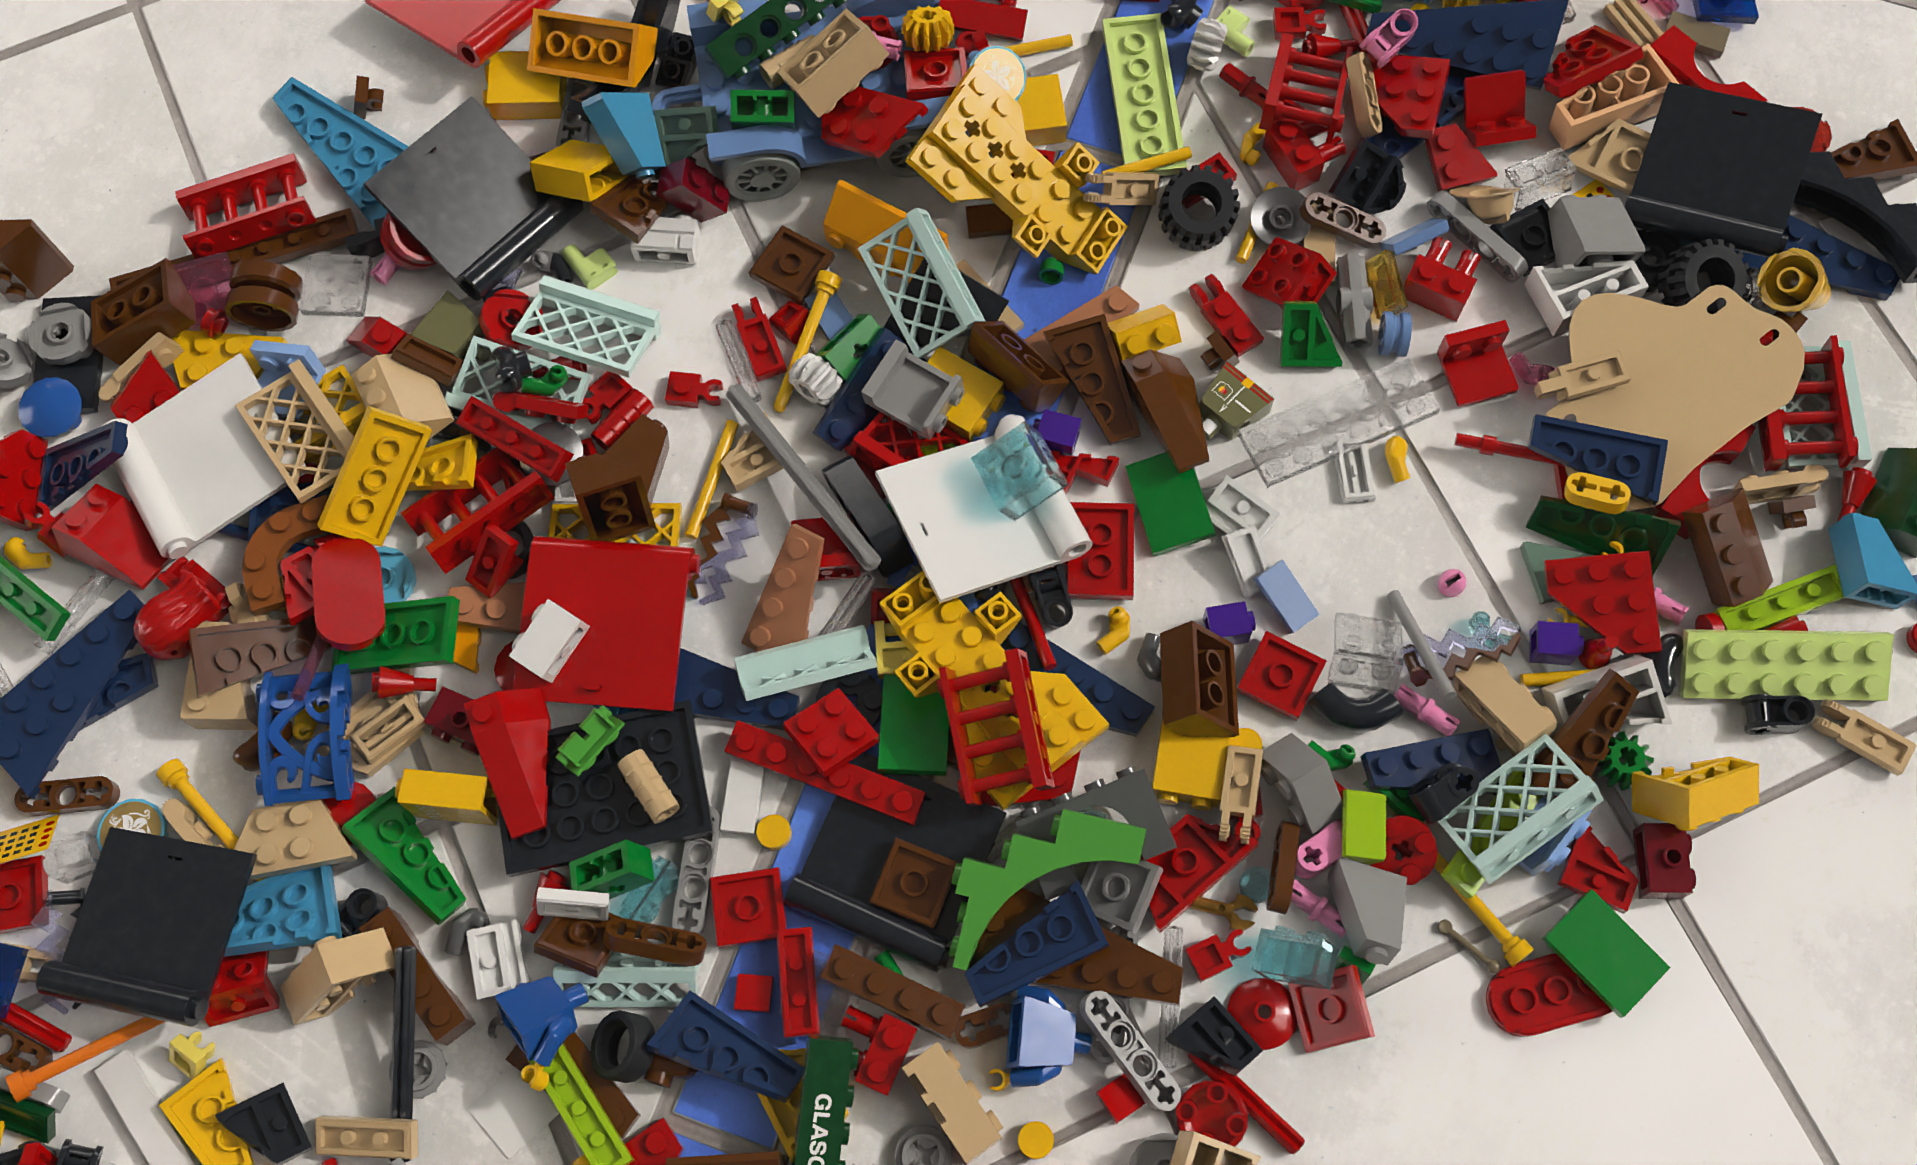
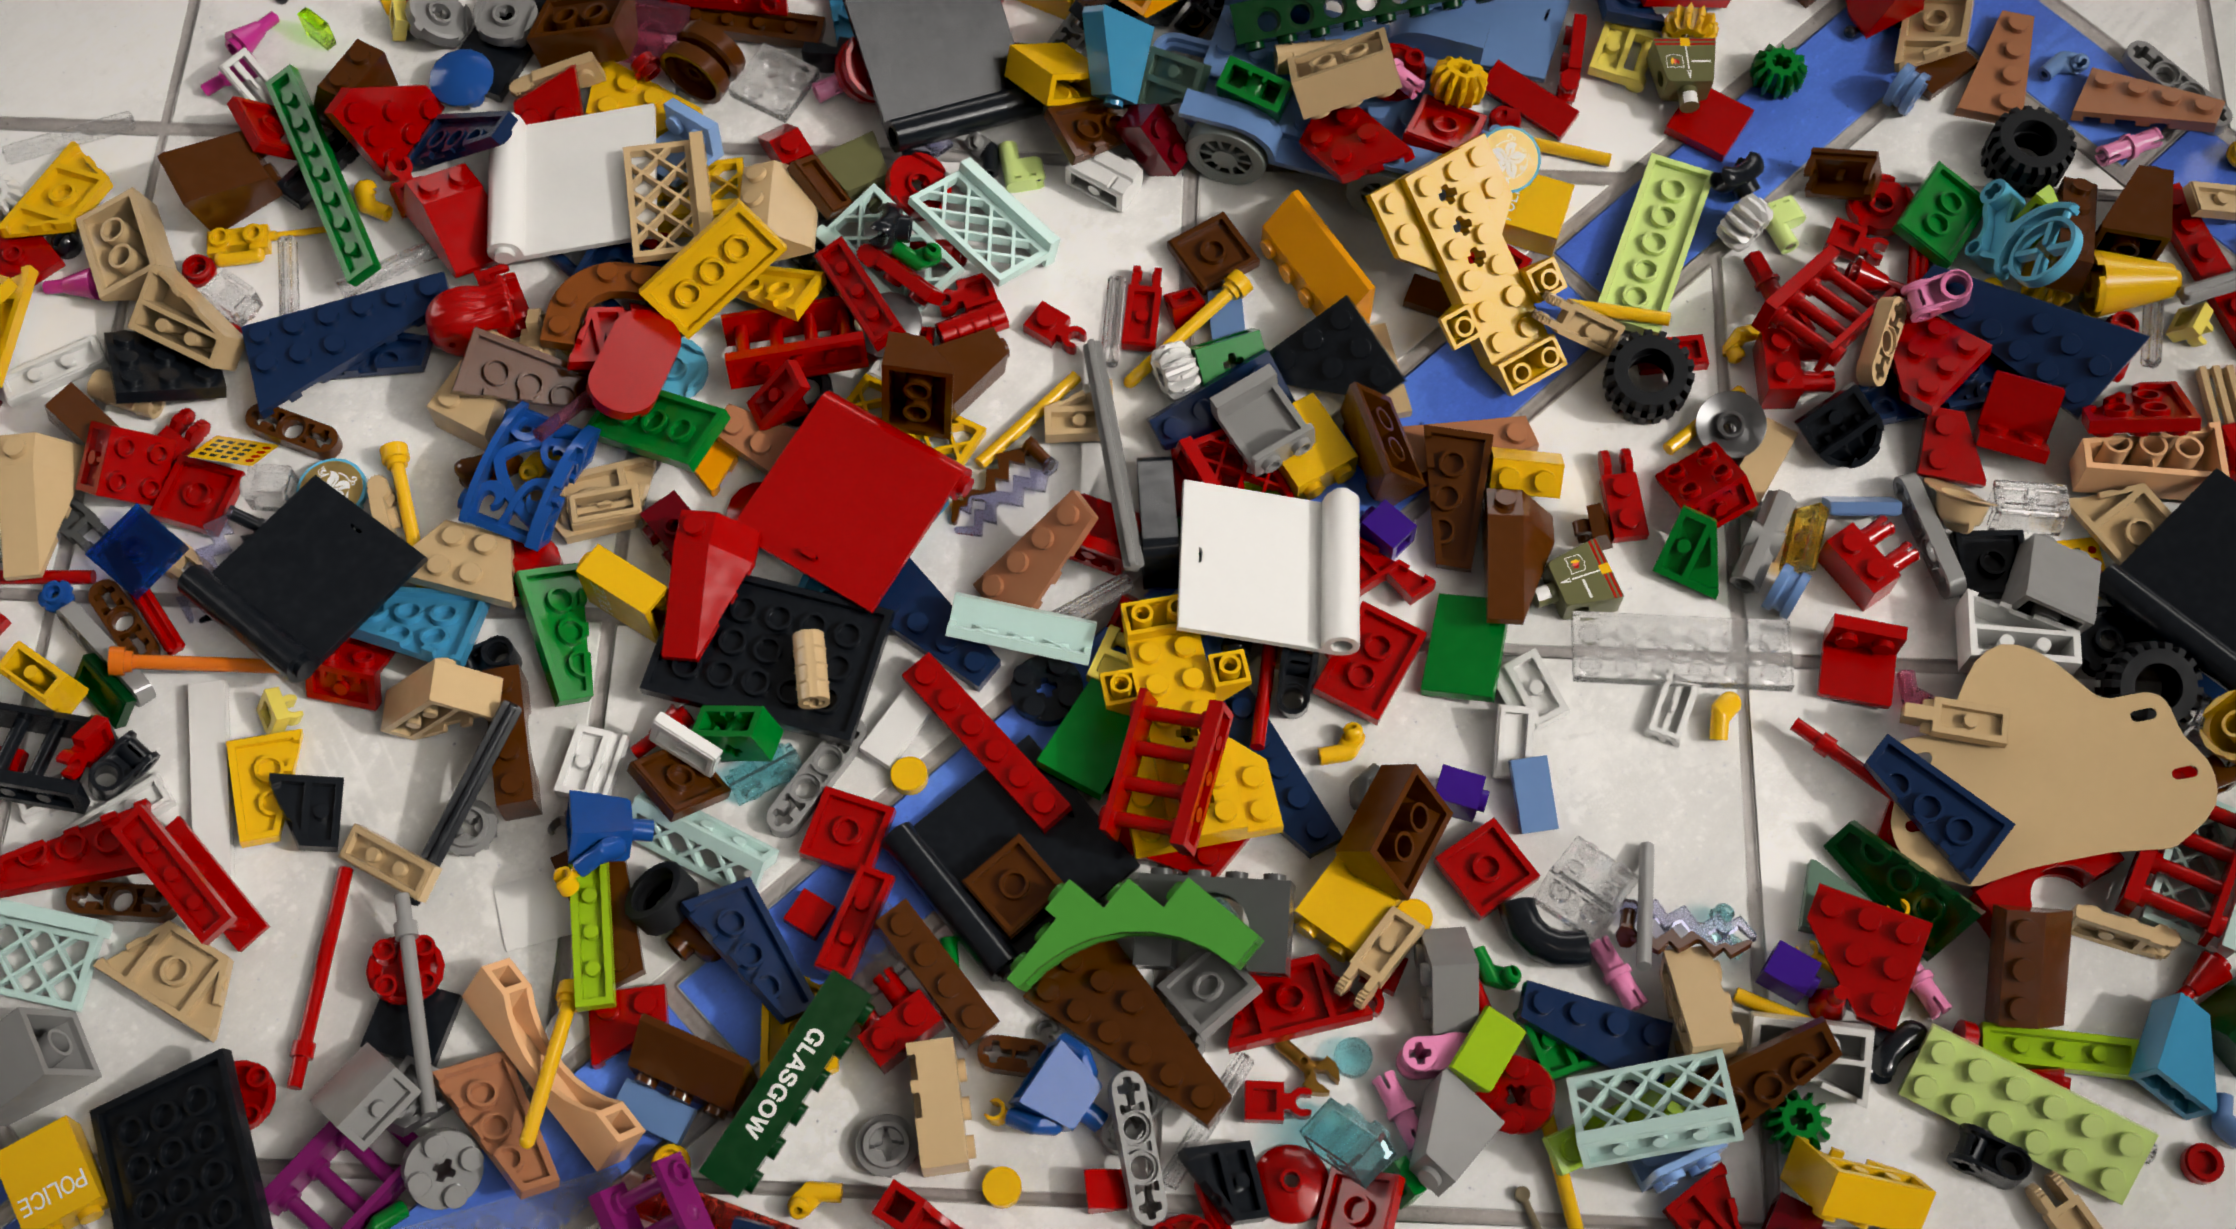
camera: 25 degrees right, 5 degrees down
red cone [372,666,437,699] -> none
dark grey arm [444,908,488,955] -> none
white brick [509,599,590,683] -> none
bright green hinge [555,705,625,776] -> none
reddish brown beam [603,918,707,966] -> none
red plate [783,688,879,778] -> none
light aqua fence [858,208,986,359] -> none
dark blue wing [965,880,1110,1007] -> none
clear light blue brick [971,421,1069,521] -> none
green hinge [1038,257,1064,285] -> none
reddish brown beam [1266,820,1300,915] -> none
reddish brown beam [1299,192,1386,248] -> none
black piece [1407,763,1479,824] -> none
bright pink hinge [1438,569,1466,597] -> none
yellow beam [1564,472,1631,514] -> none
reddish brown tile [1767,495,1816,529] -> none

